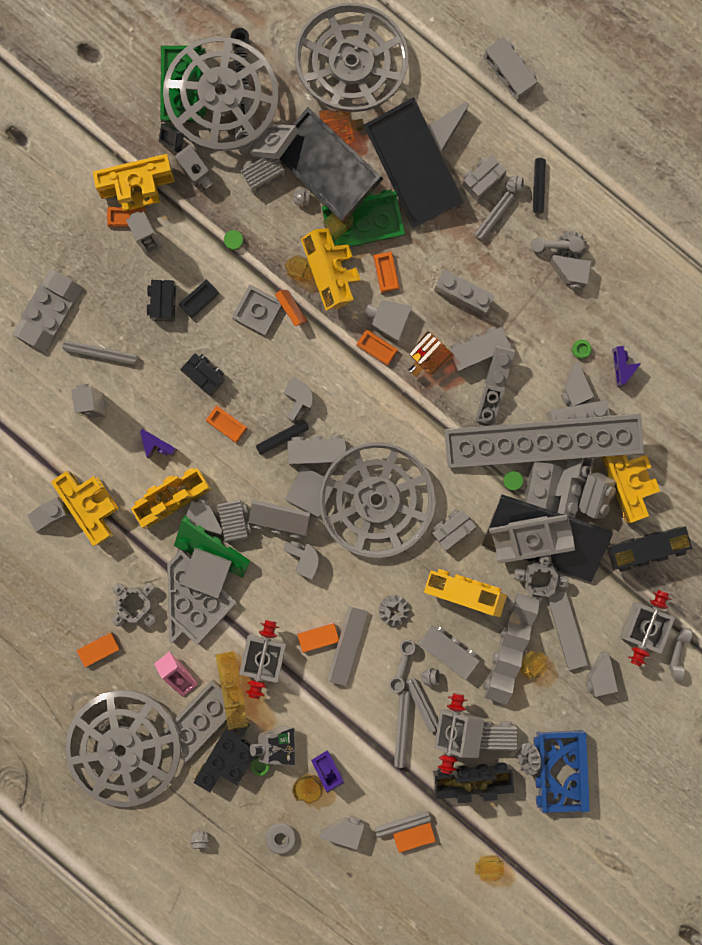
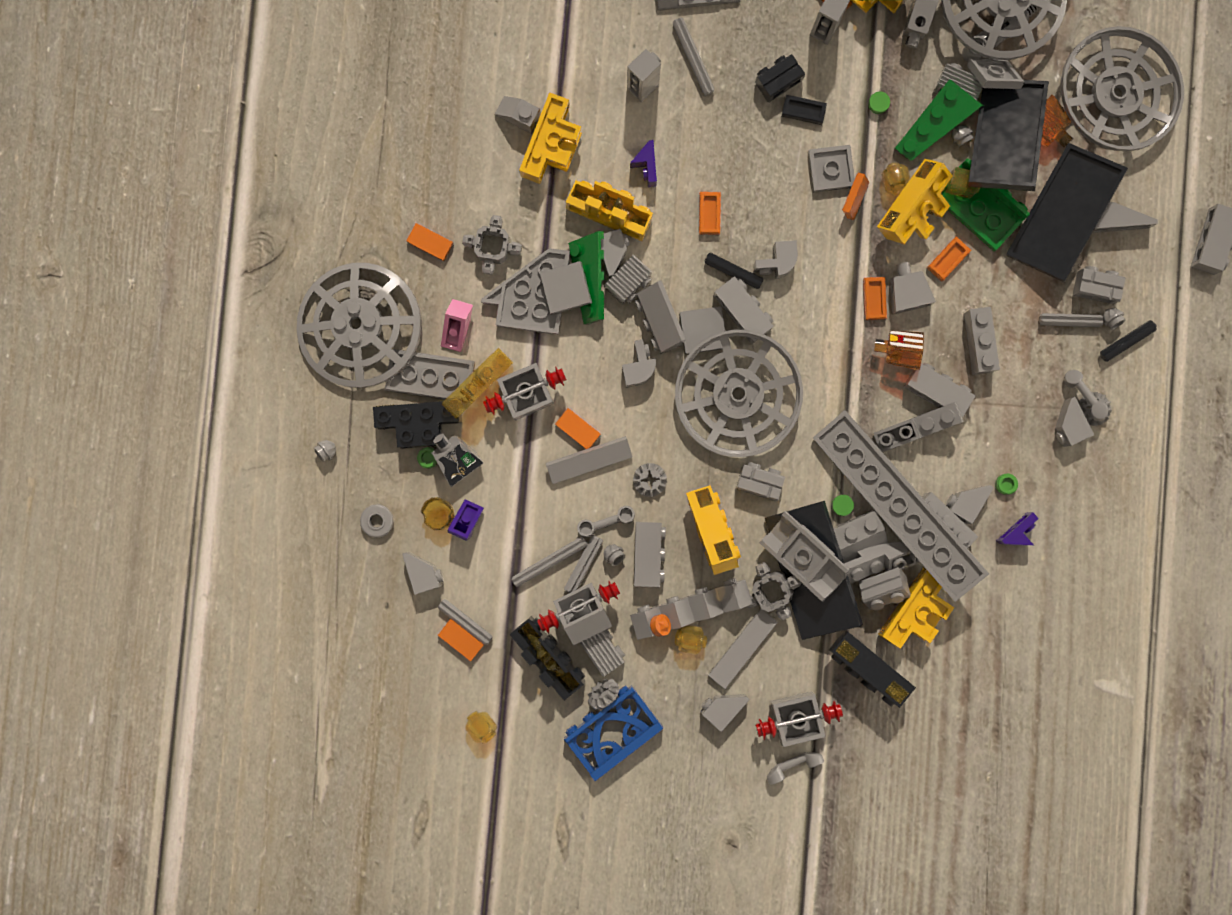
camera: 60 degrees right, 0 degrees up
black brick [180,353,225,397] -> none
none -> orange tile [650,614,671,637]
none -> green wing [894,79,982,161]

